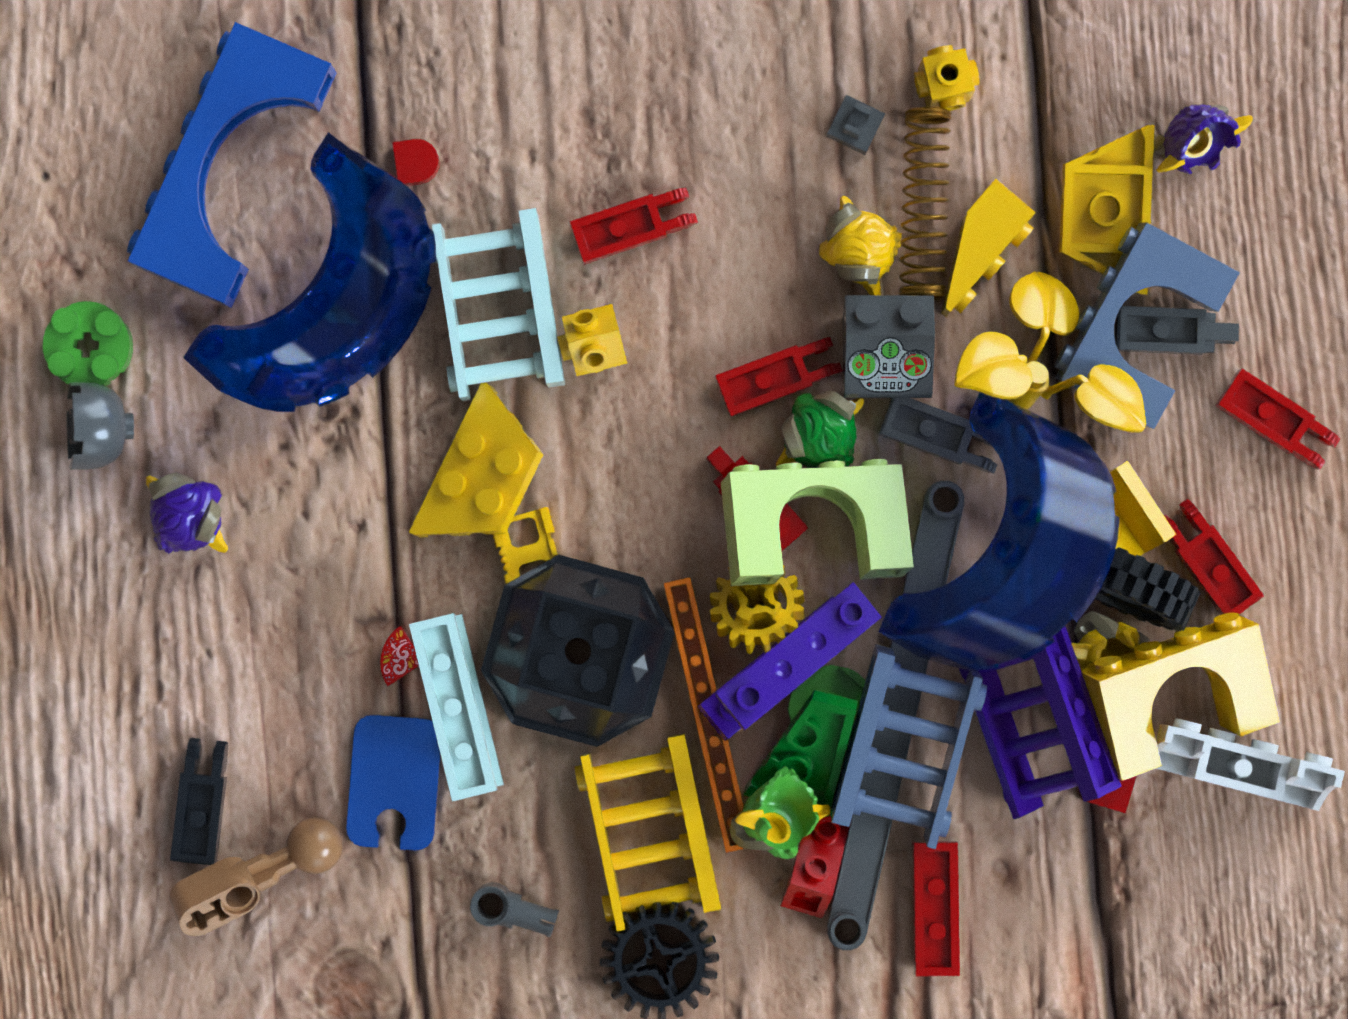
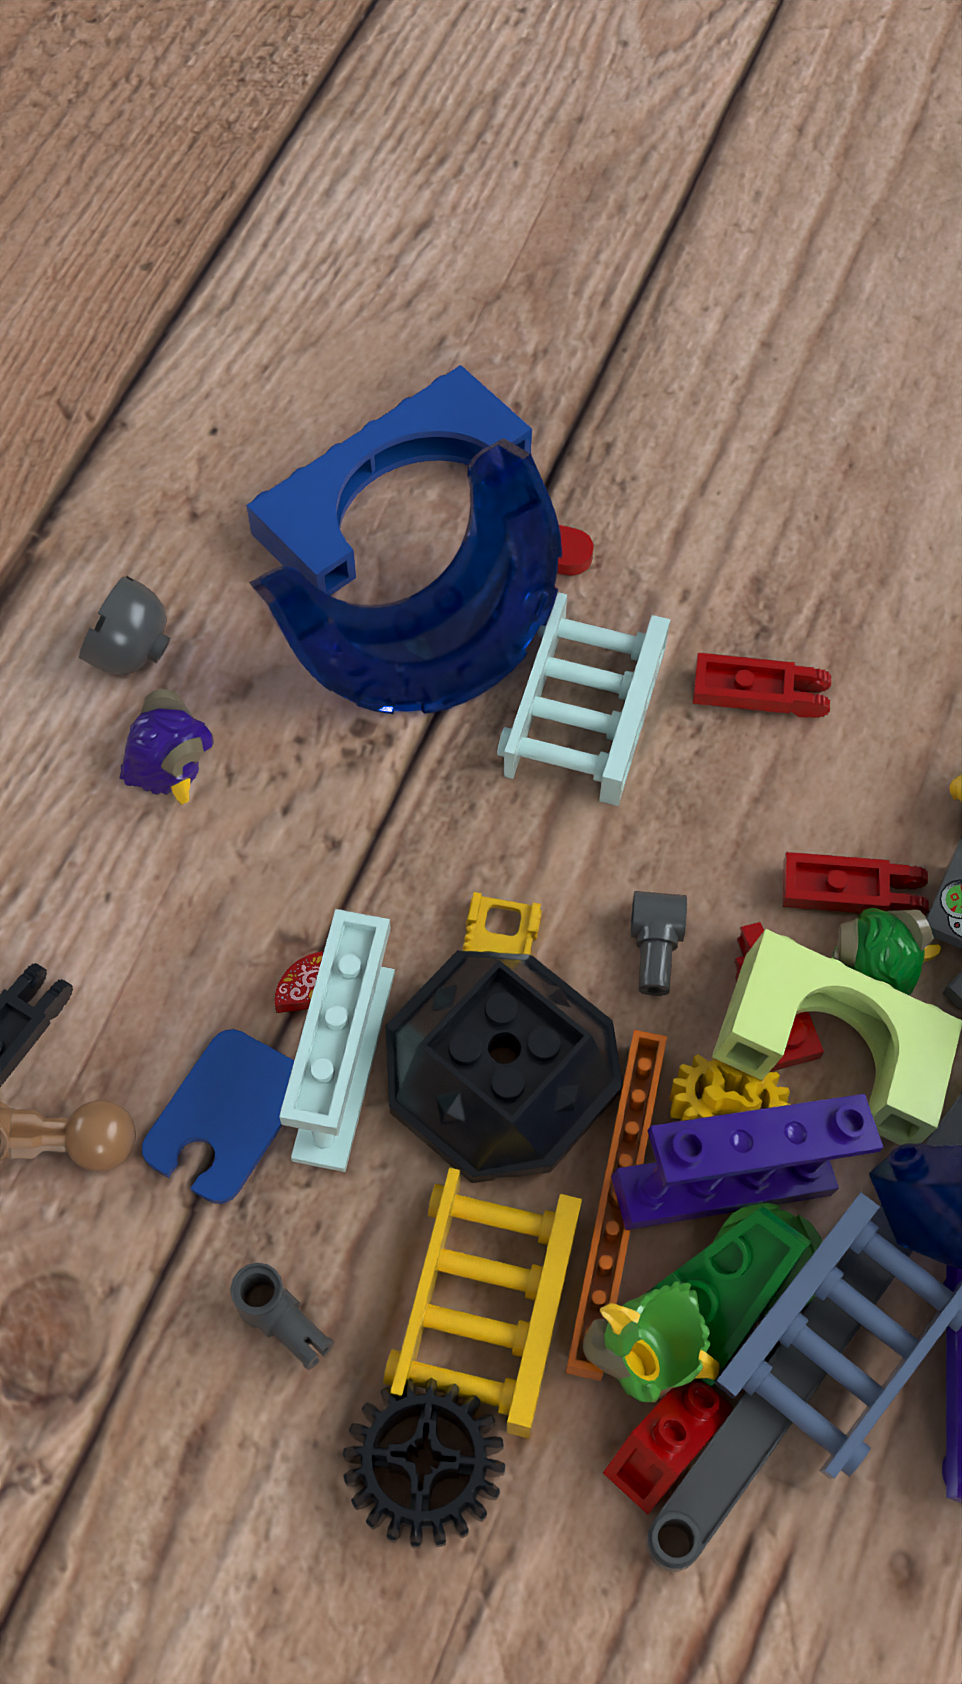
camera: 20 degrees right, 25 degrees down
bright green plate [43,301,133,386] -> none
yellow wing [409,382,544,538] -> none
yellow brick [557,304,627,376] -> none
red plate [912,841,960,977] -> none
none -> dark grey pin [630,891,687,996]

